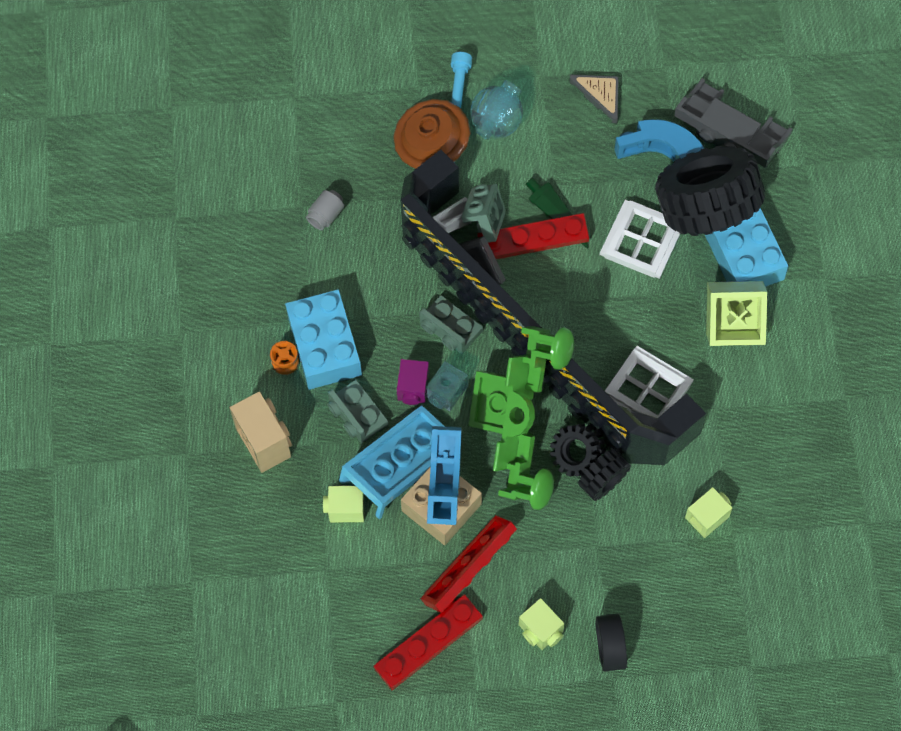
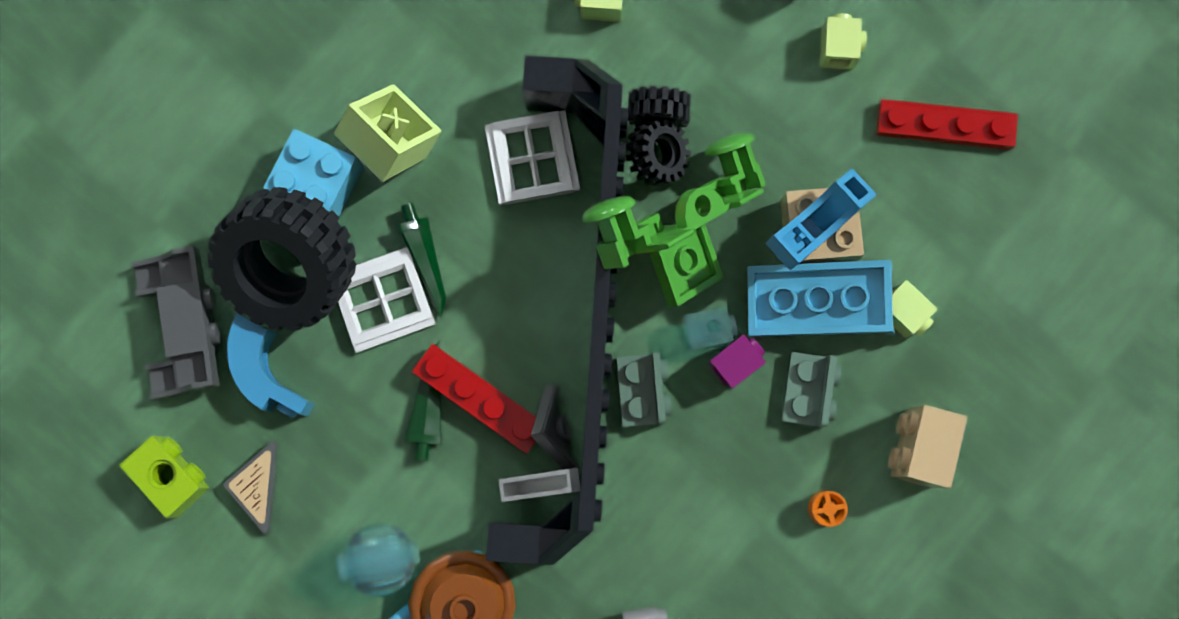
camera: 135 degrees left, 15 degrees up
medium azure brick [285,289,362,390] -> none
red plate [420,515,517,613] -> none
sand green bracket [461,184,506,242] -> none
none -> lime brick [119,435,210,518]
none -> dark green bar [397,203,446,320]

